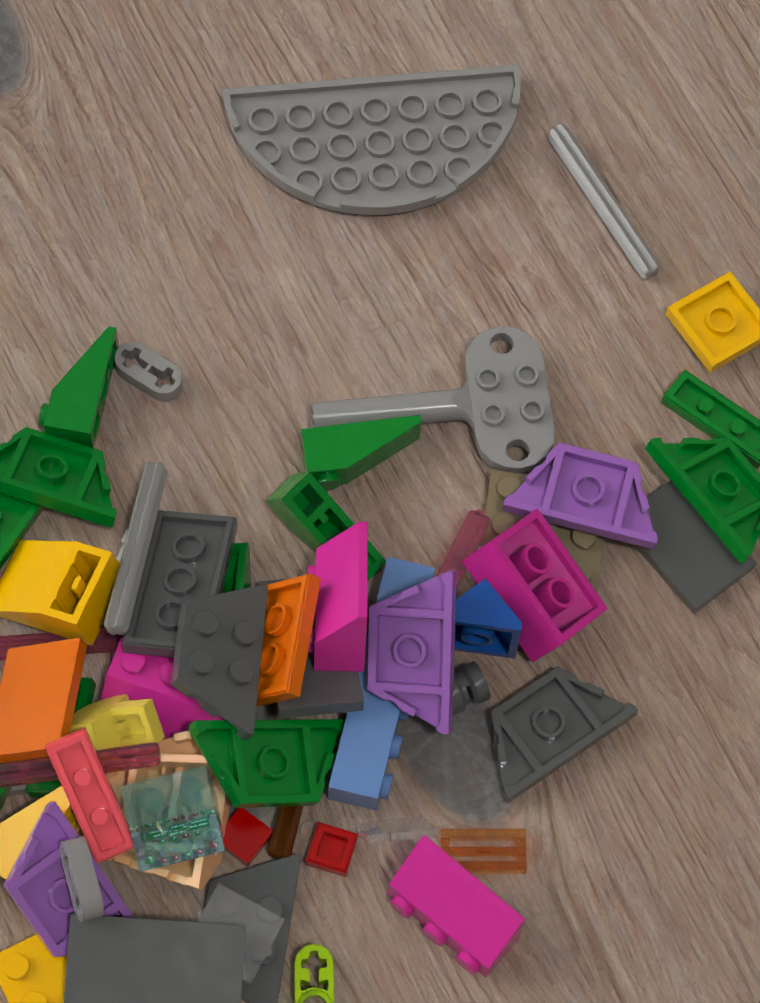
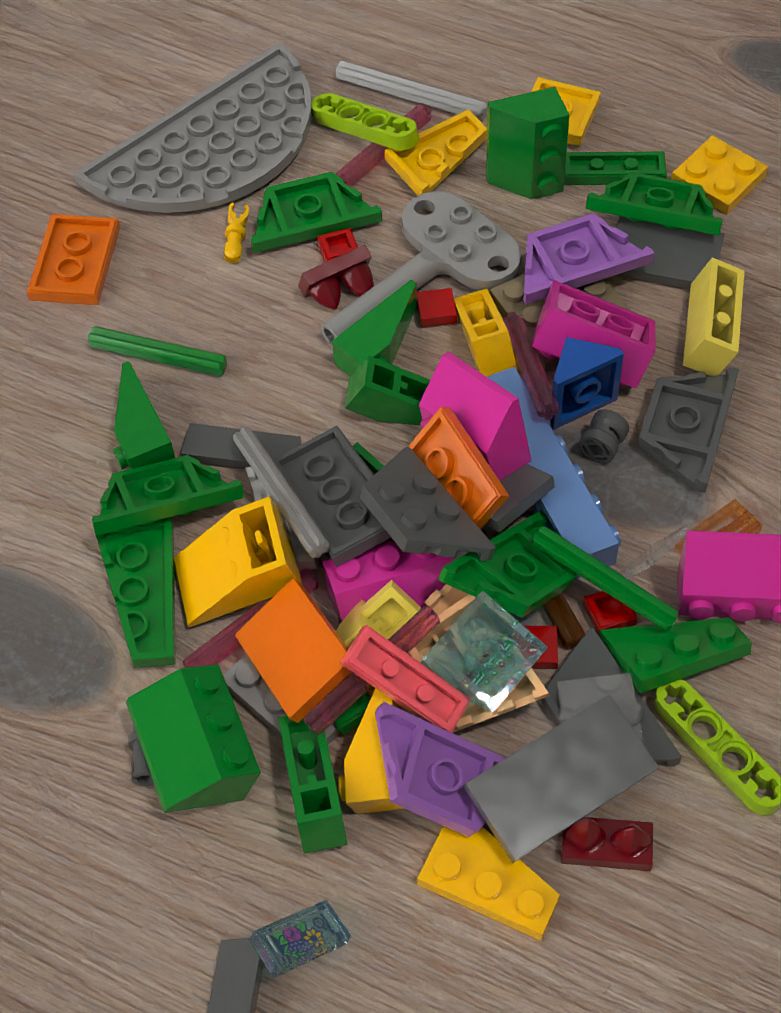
camera: 30 degrees left, 10 degrees down
light grey beam [60,836,104,922] -> none
light grey beam [114,342,183,402] -> none
medium lavender wing [367,570,457,734] -> none
none -> orange tile [27,214,120,305]
none -> green axle [88,326,227,376]
none -> dark grey tile [181,423,302,469]
none -> yellow piece [224,202,249,264]
none -> green wing [251,172,383,253]
none -> dark red tile [298,245,374,310]
none -> lime beam [311,93,419,151]
none -> red tile [317,228,358,262]
none -> clear pink axle [335,103,432,186]
none -> yellow wing [385,109,487,196]
none -> red tile [417,288,457,328]
none -> yellow slope [454,288,518,377]
none -> green slope [486,87,570,199]
none -> green axle [531,526,679,630]
none -> green wing [599,617,752,693]
none -> light yellow brick [683,258,745,376]

